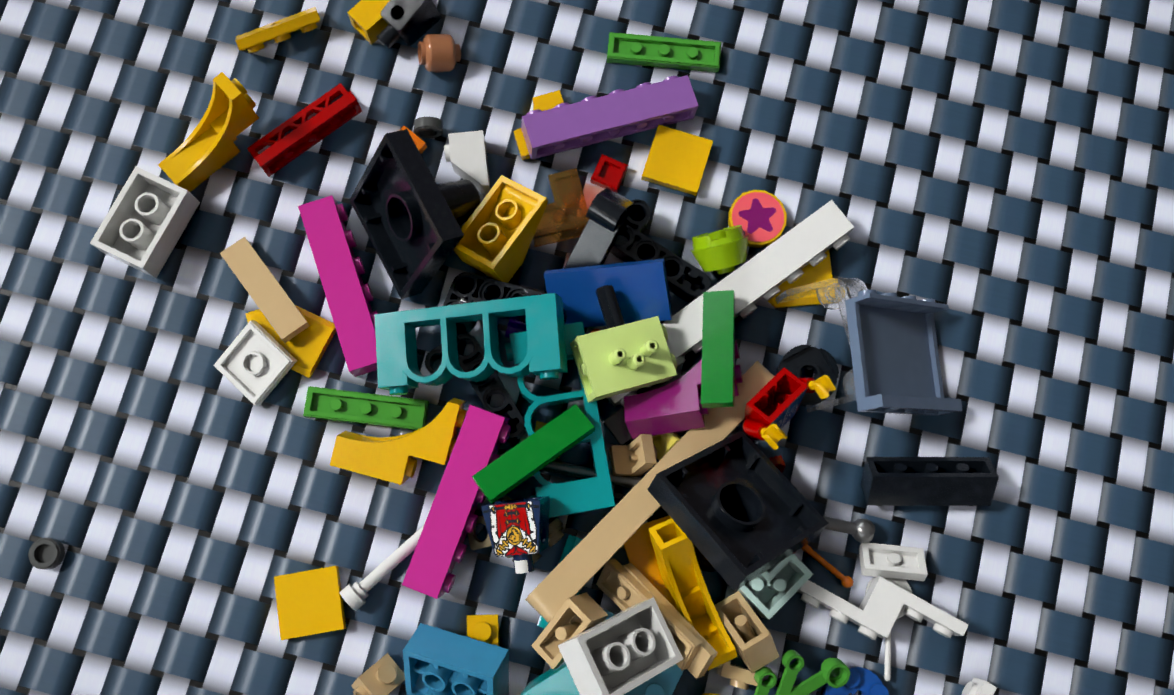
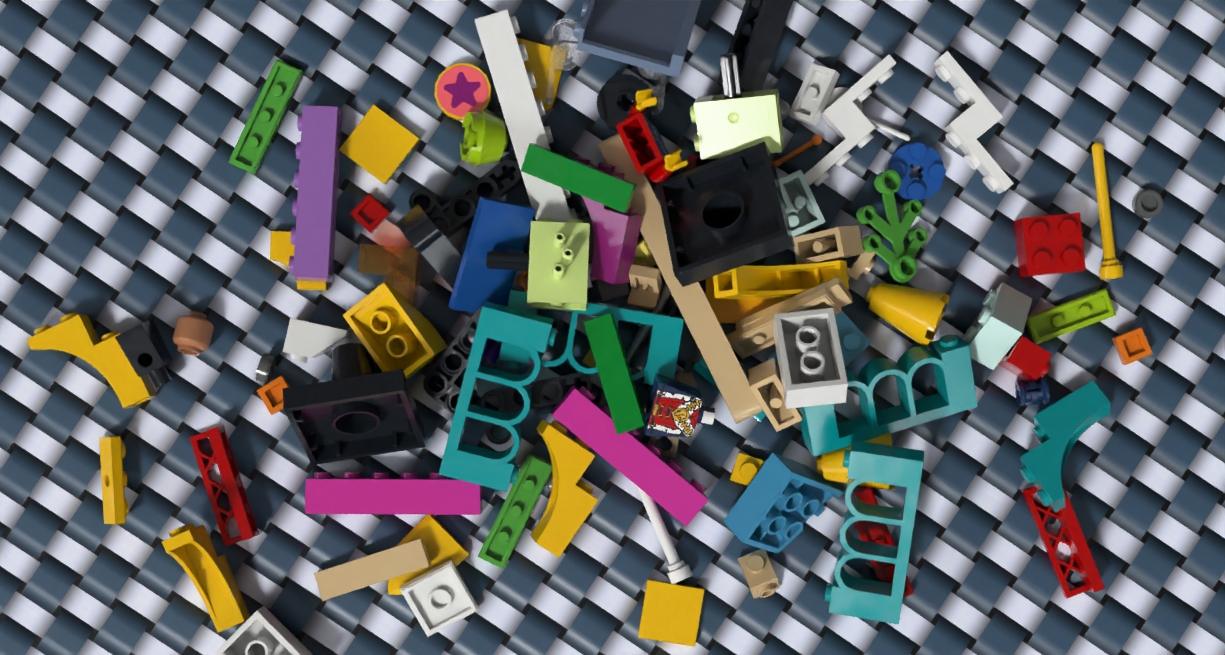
camera: 65 degrees left, 10 degrees up
none -> yellowish green piece [690,53,784,160]

